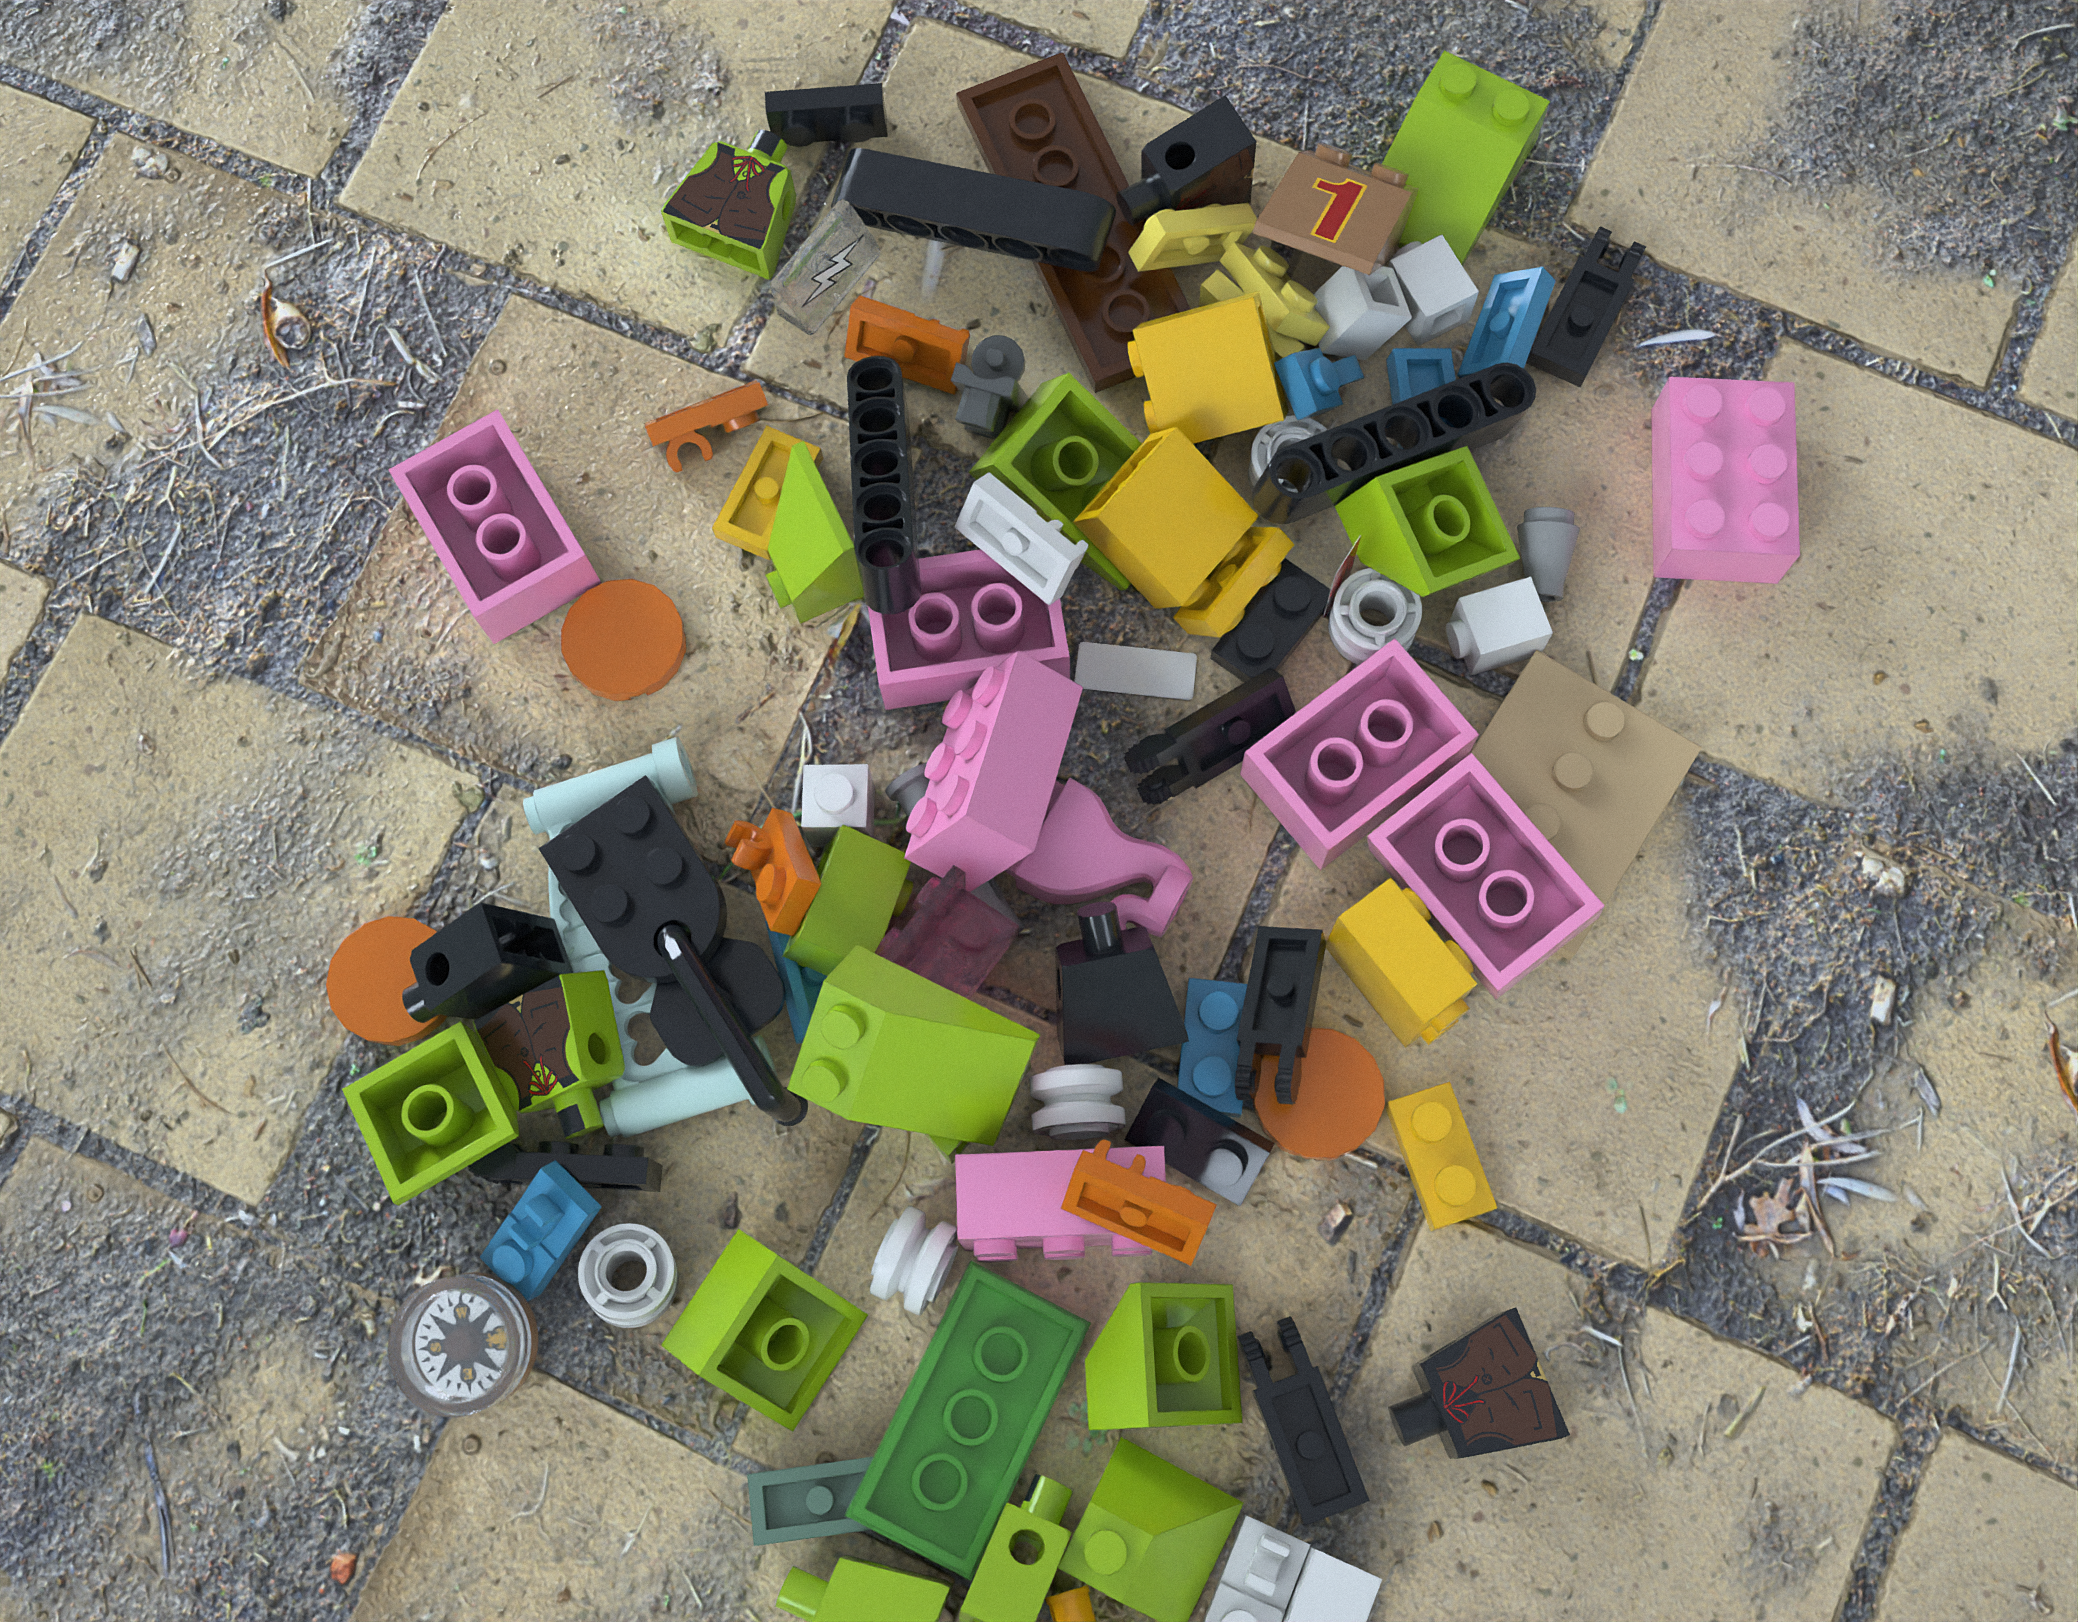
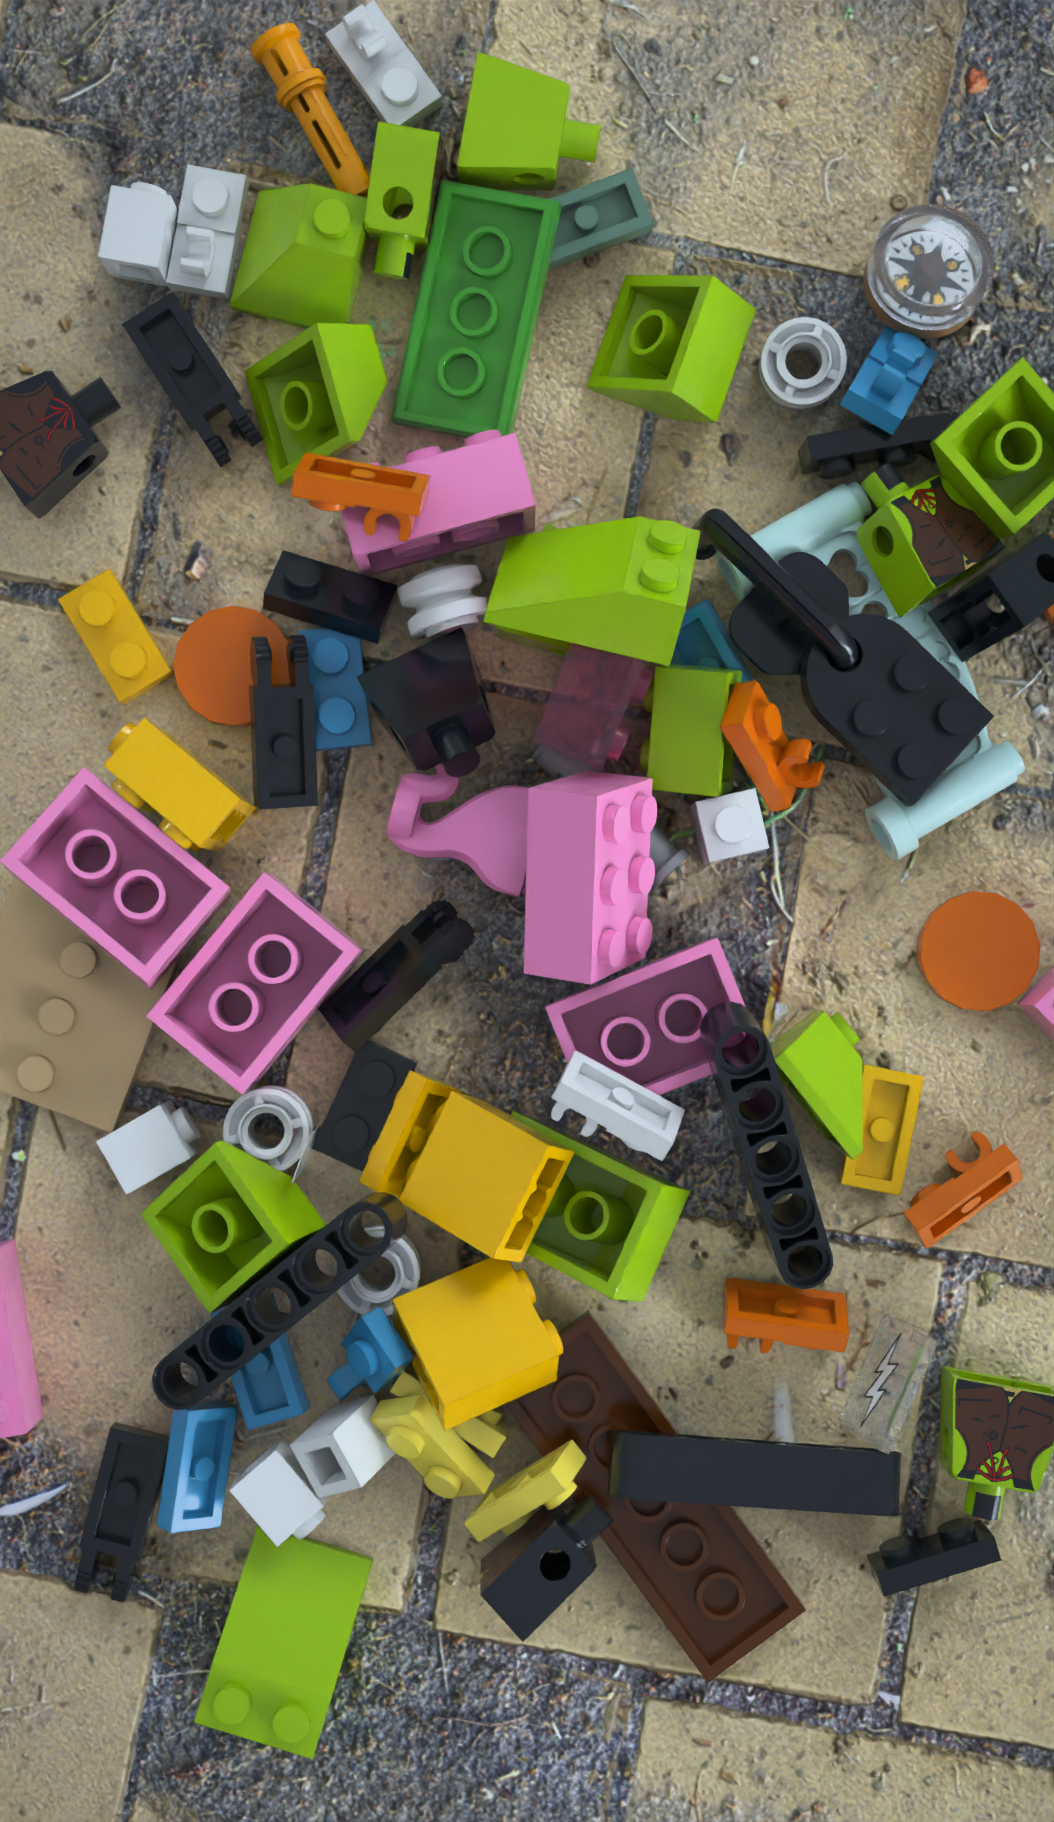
camera: 160 degrees right, 15 degrees up
white wheel [870,1205,958,1316] -> none
dark grey hips [951,335,1029,440] -> none
white sticker [1074,642,1197,700] -> none
medium nougat slope [1252,143,1419,275] -> none
light grey cone [1517,507,1580,602] -> none

